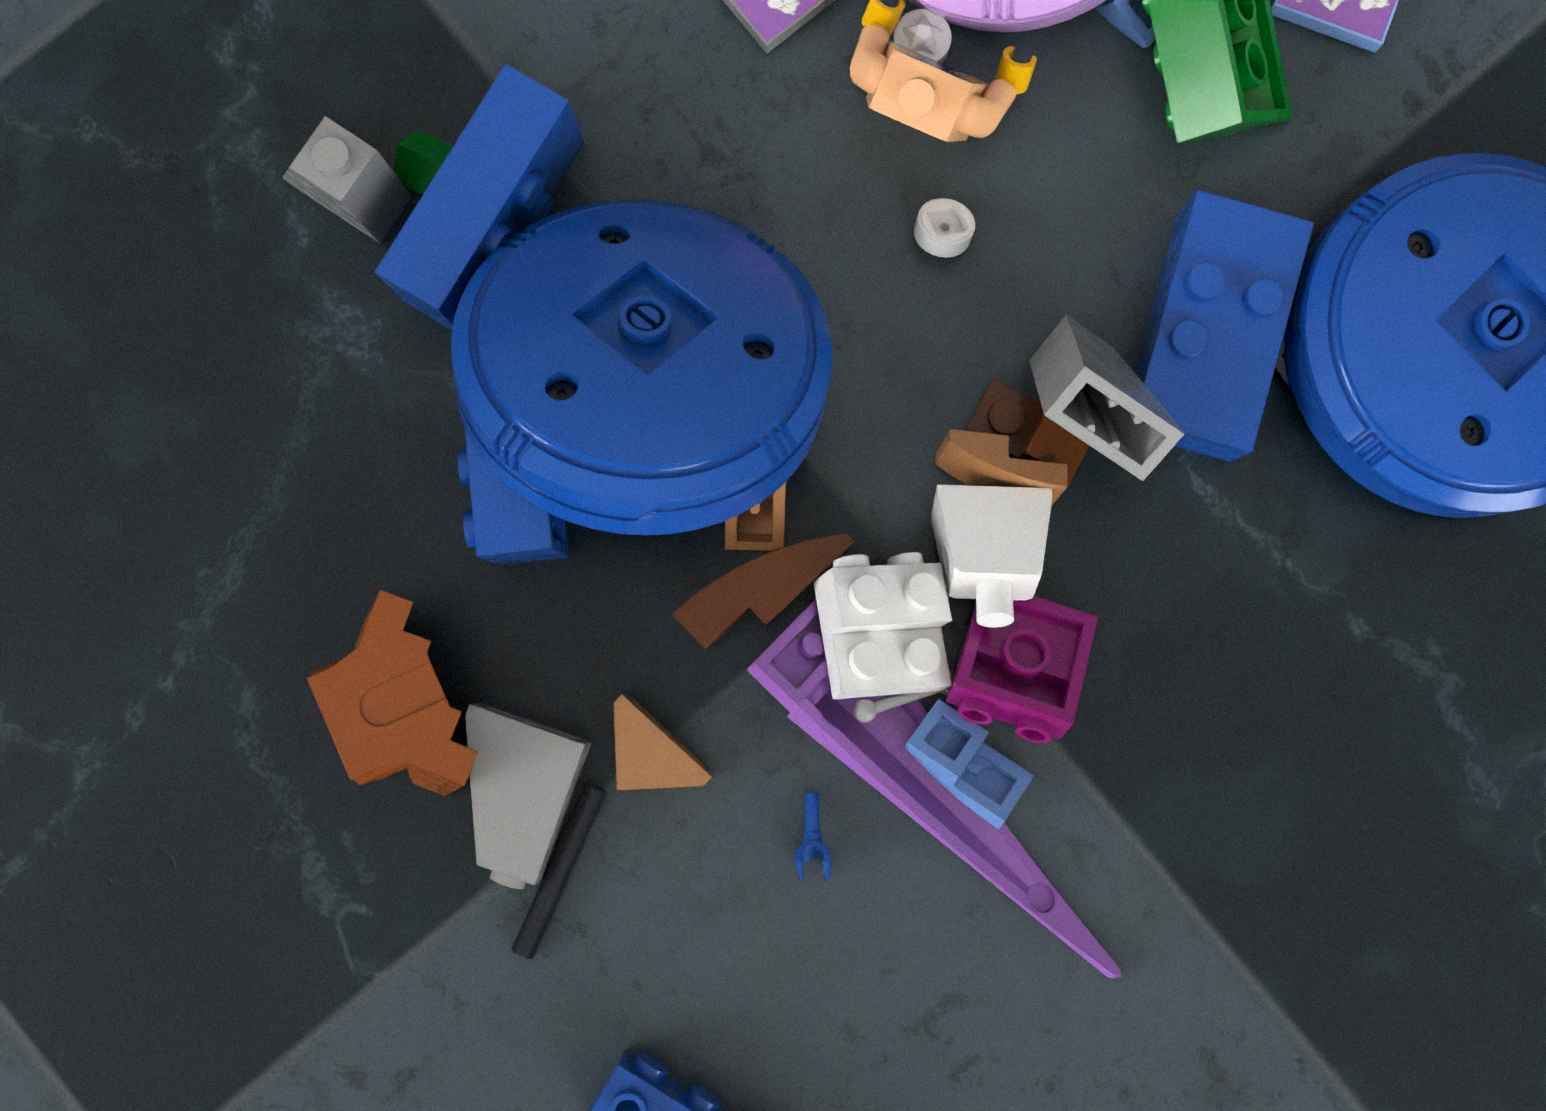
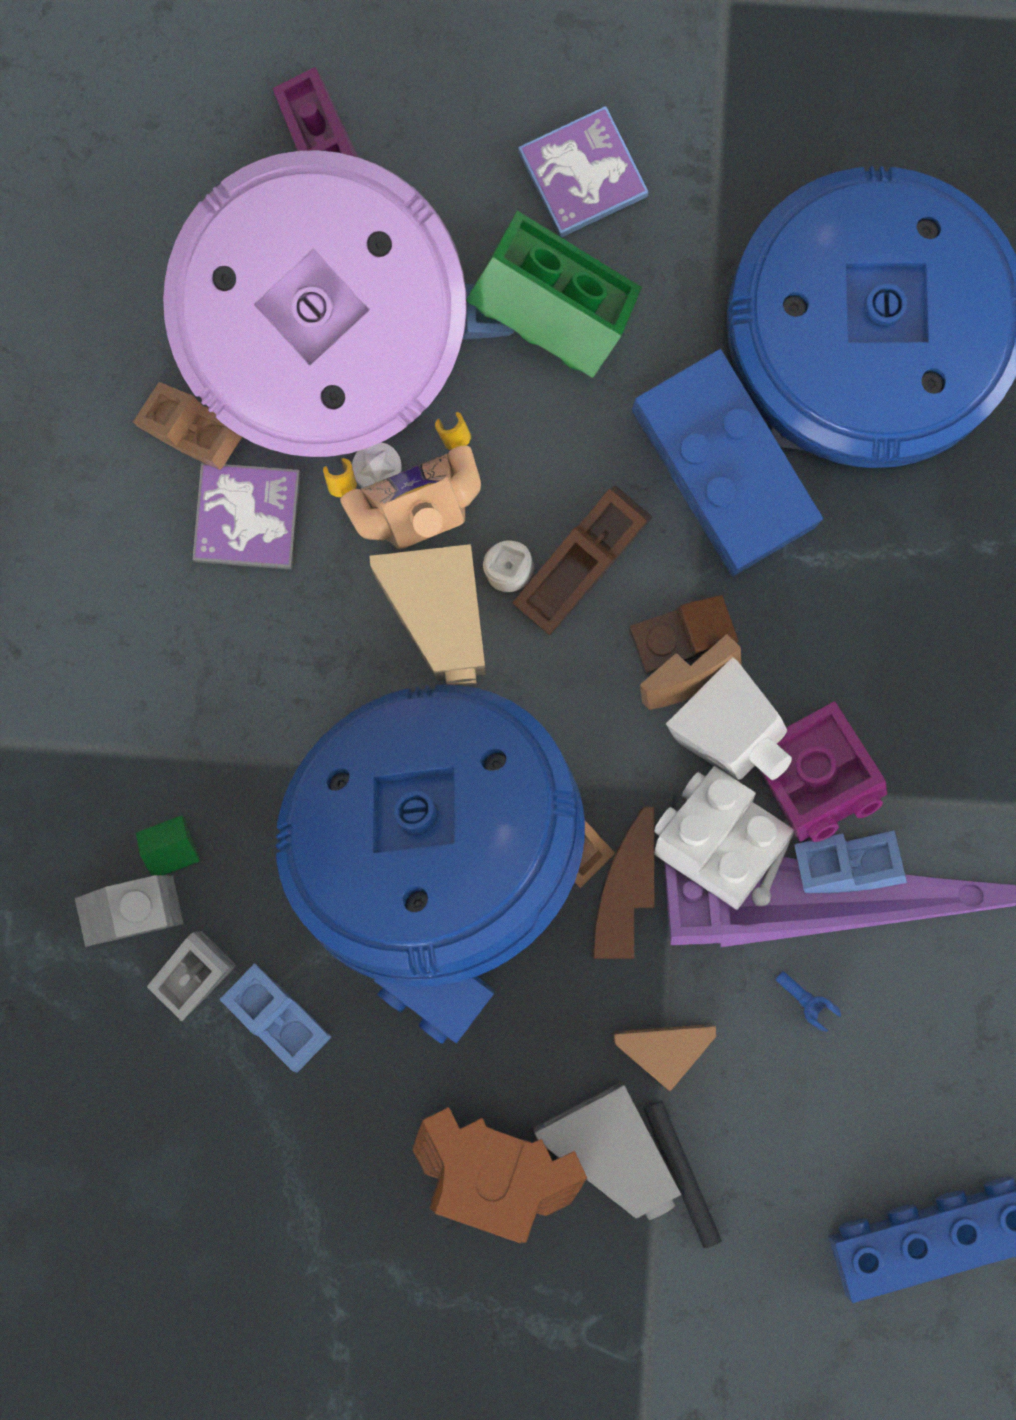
camera: 50 degrees left, 0 degrees up
blue brick [375,63,584,330] -> none
light grey slope [1029,315,1184,481] -> none
none -> light grey slope [147,931,237,1021]
none -> medium blue slope [219,963,332,1073]
none -> tan slope [369,544,486,686]
none -> reddish brown slope [513,485,653,635]

